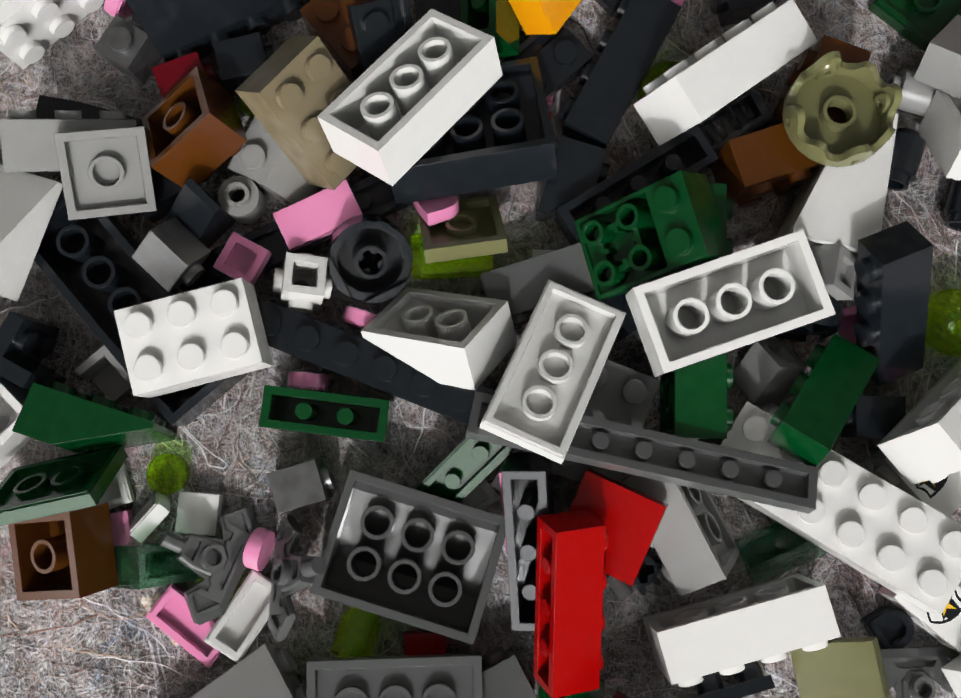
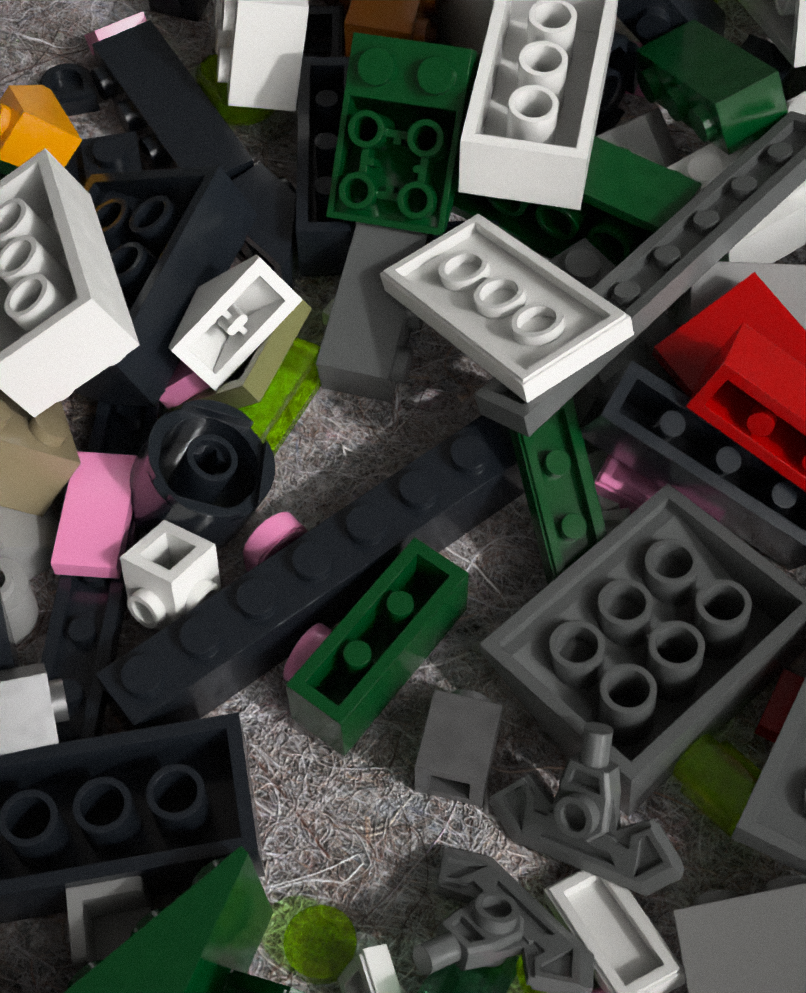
camera: 60 degrees left, 25 degrees down
white brick [114,277,273,398] -> none
white tile [175,491,223,536] -> none
bright pink plate [213,231,272,285] -> none
bright pink tile [243,527,275,571] -> none
white slope [361,287,517,391] -> none
none -> white slope [168,255,303,391]

